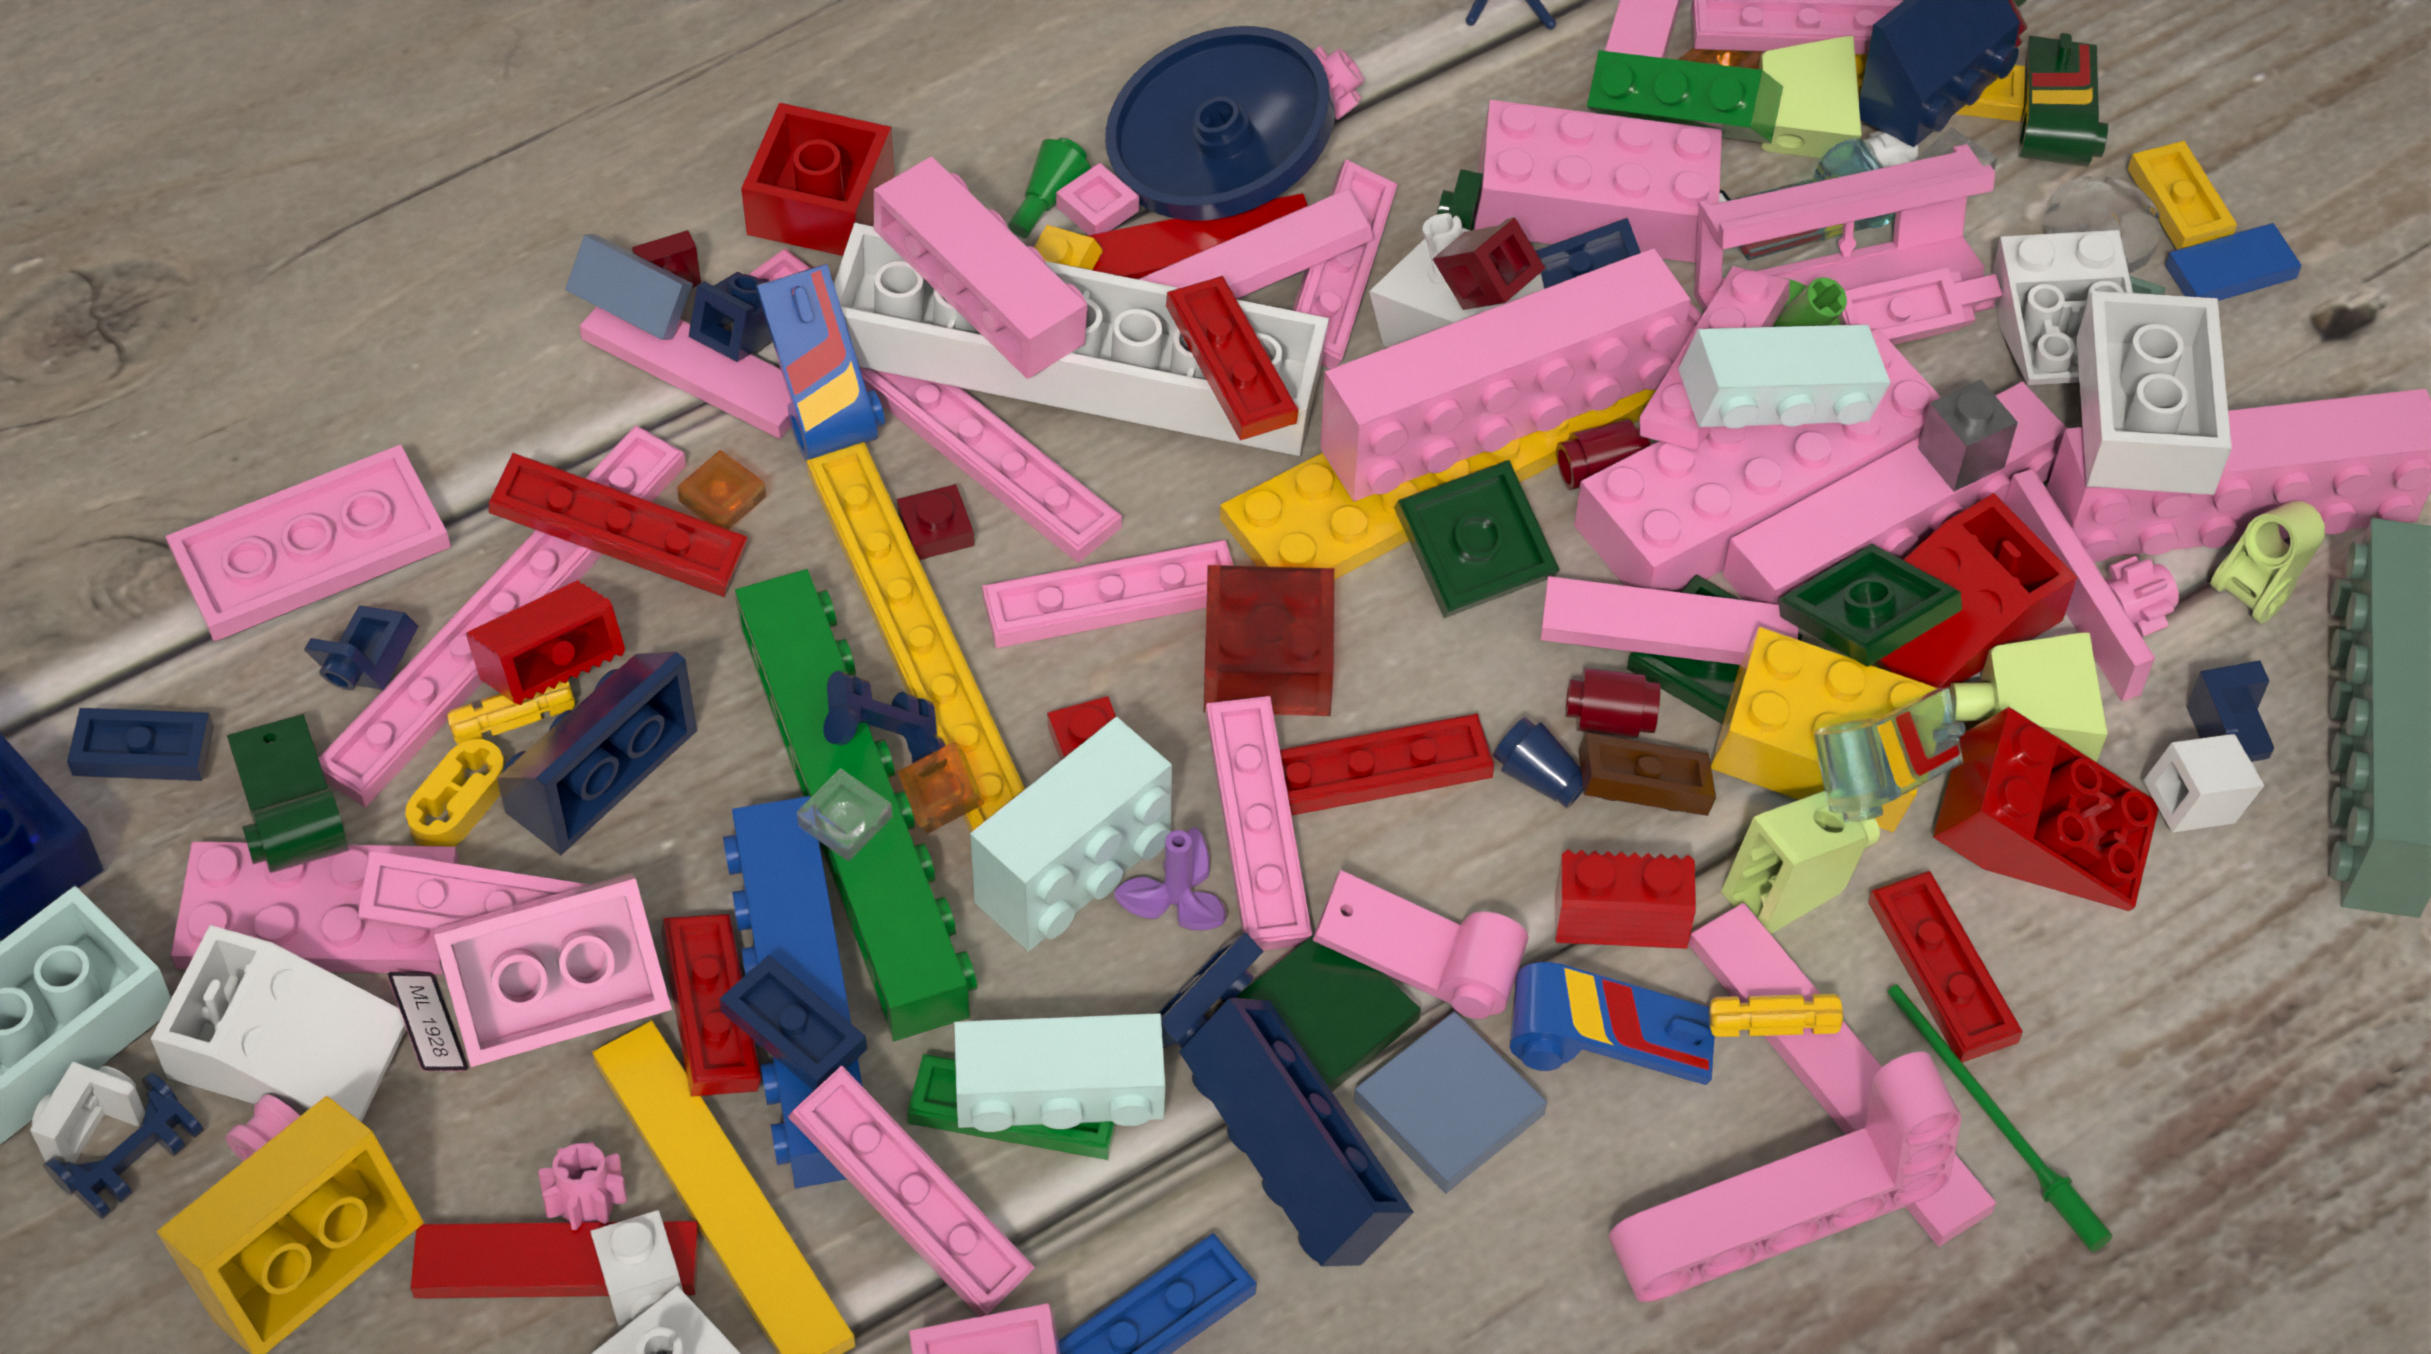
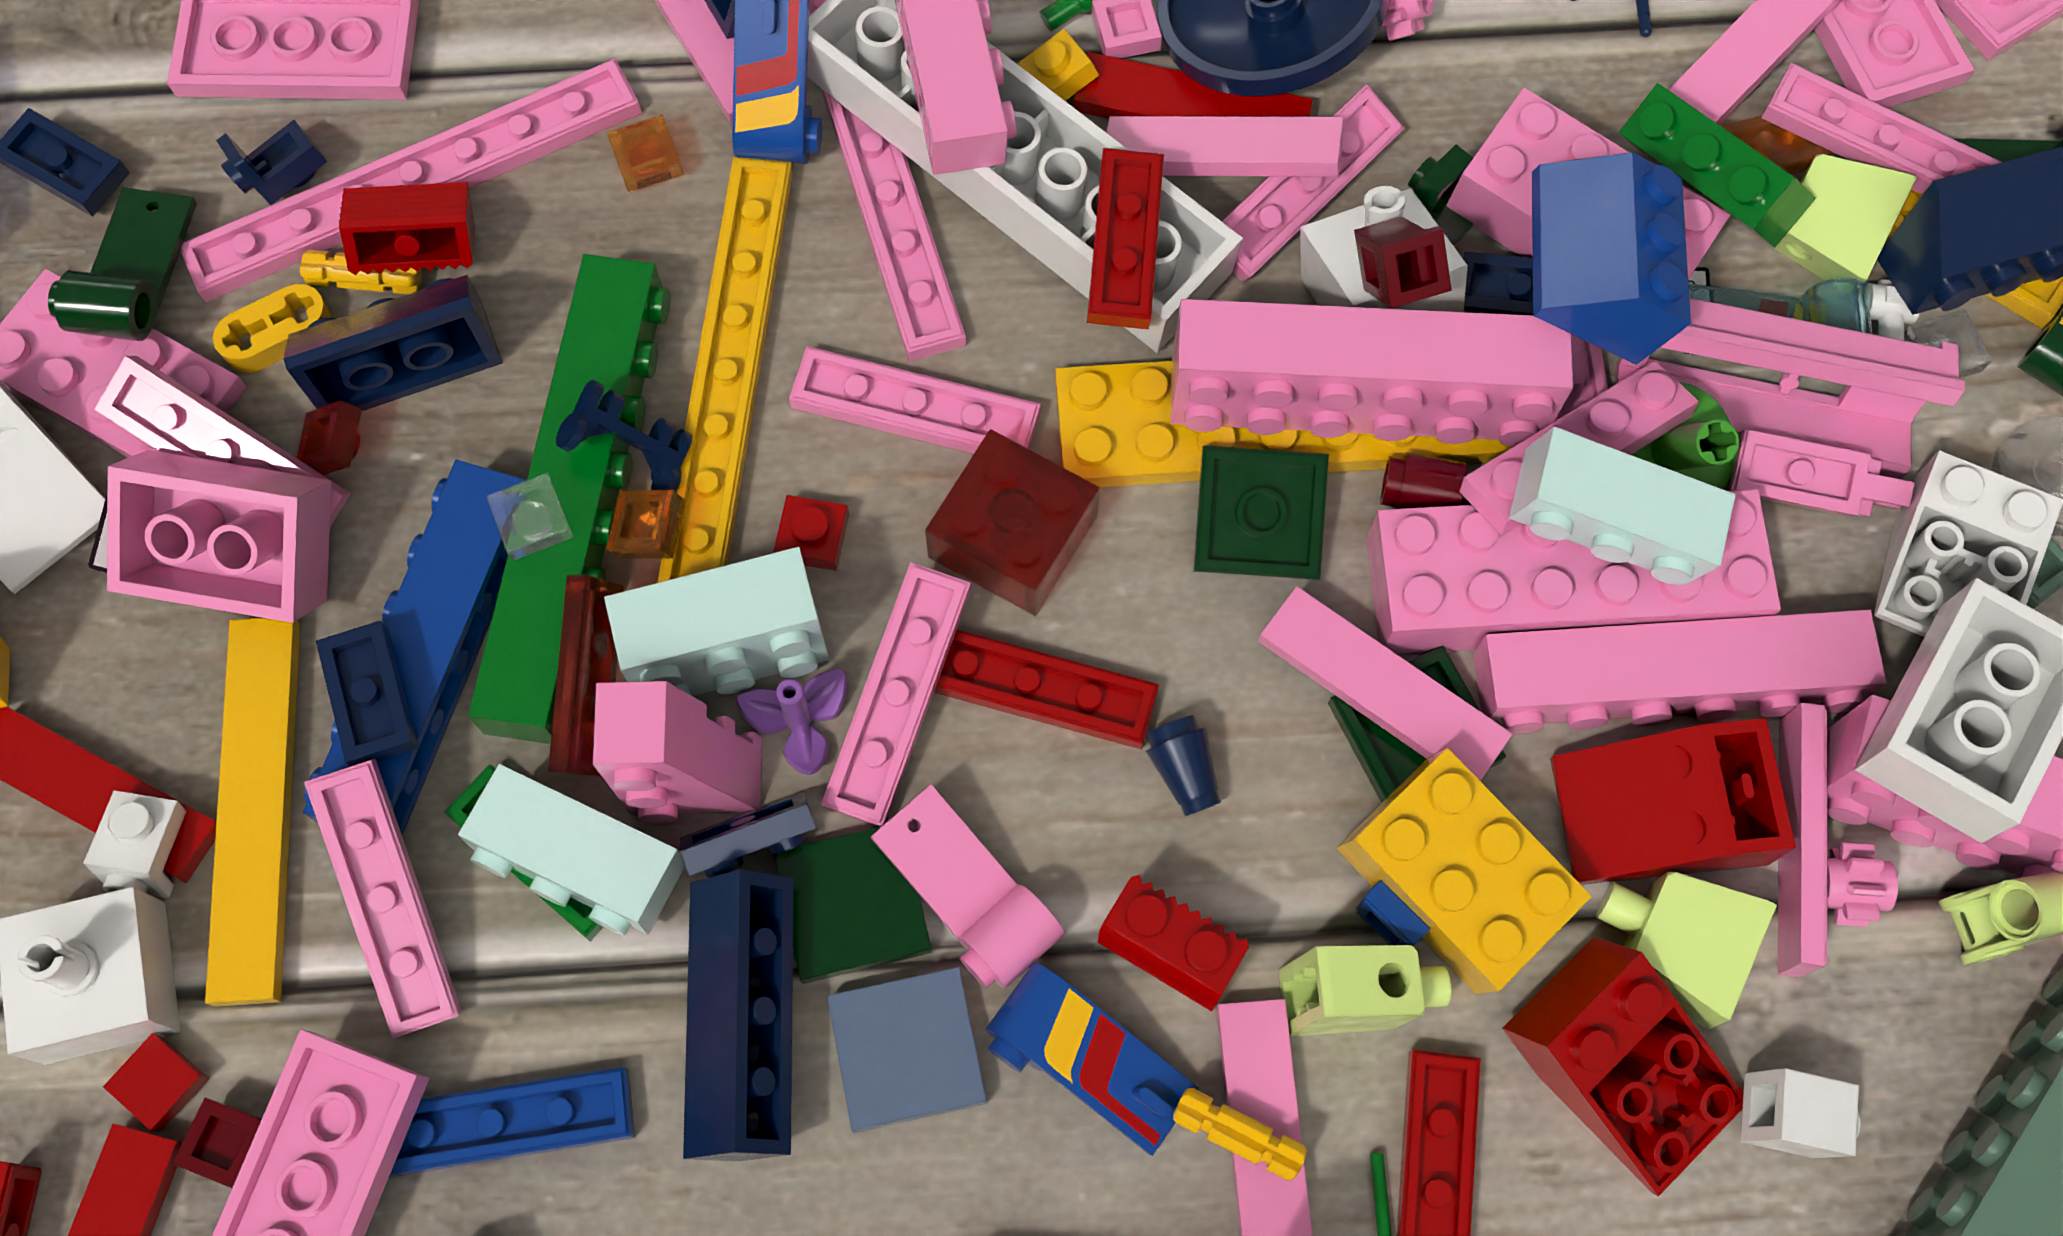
camera: 30 degrees right, 15 degrees up
red tile [489,452,748,597] -> none
bright pink gear [538,1142,627,1230] -> none
red tile [661,914,761,1097] -> none
dark red plate [897,484,975,560] -> none
dark red brick [1565,668,1661,738] -> none
reddish brown plate [1578,732,1716,816] -> none
dark green tile [1778,544,1962,667] -> none
clear light blue door [1813,687,1965,822] -> none
flat silver brick [1918,379,2018,492] -> none
dark blue panel [2186,660,2274,762] -> none
none -> clear red plate [296,400,362,475]
none -> clear red tile [548,575,624,777]
none -> bright pink wedge [593,681,762,824]
none -> blue tile [1356,880,1430,946]
none -> blue slope [1532,152,1691,365]

